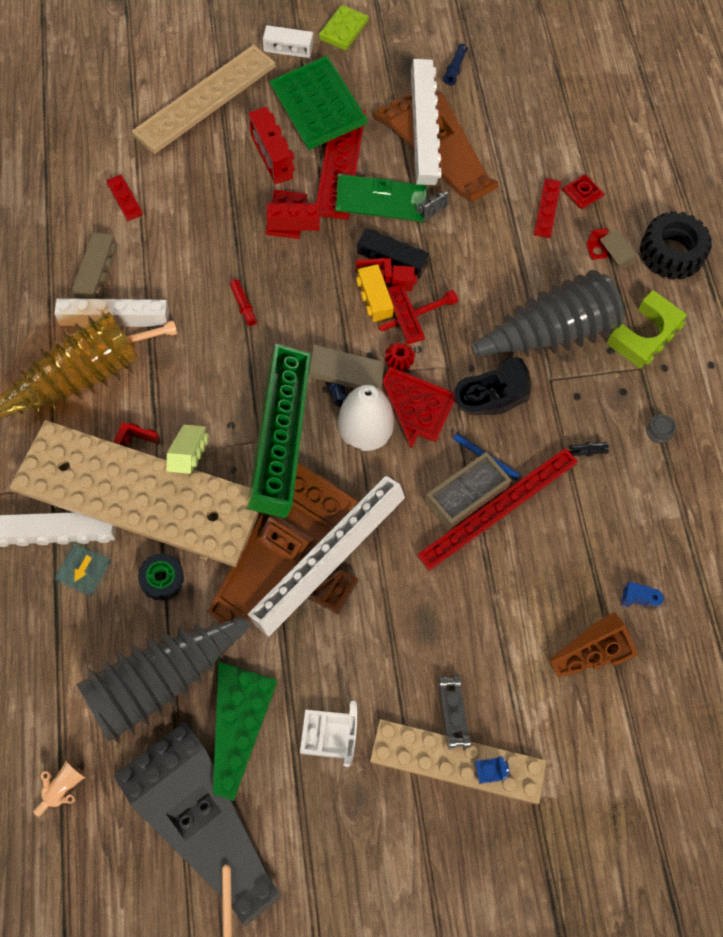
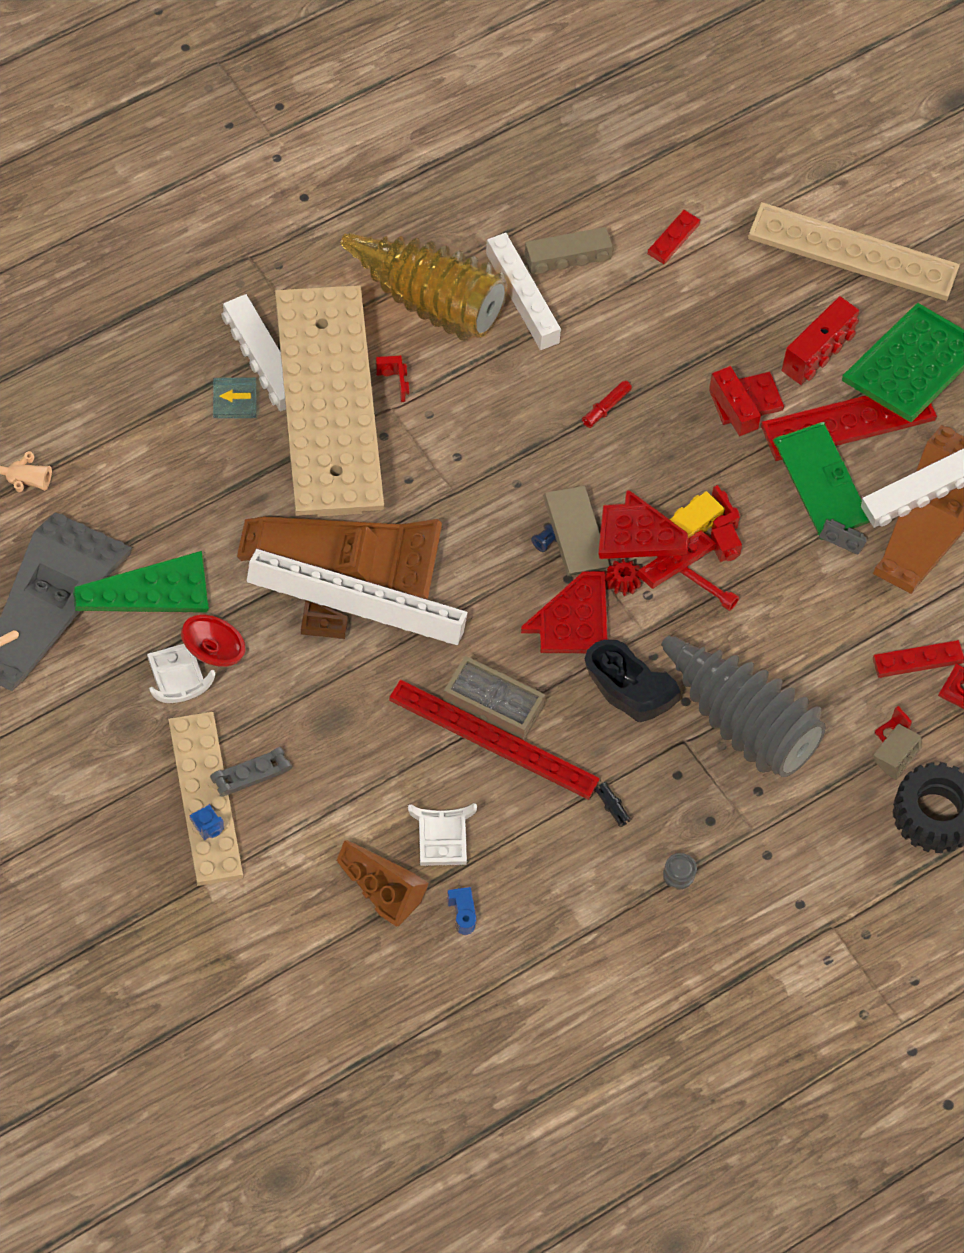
camera: 65 degrees right, 5 degrees down
dark grey cone [76,616,250,744] -> none
light nougat piece [90,320,178,353] -> none
black wheel [138,553,184,601] -> none
yellowish green brick [167,424,209,474] -> none
green brick [246,344,311,518] -> none
white cylinder [338,385,394,451] -> none
black brick [357,228,430,279] -> none
blue bar [453,433,520,480] -> none
lime arch [606,290,687,369] -> none
none -> red dish [181,615,245,667]
none -> white piece [408,803,477,866]
none -> red wing [598,490,688,559]

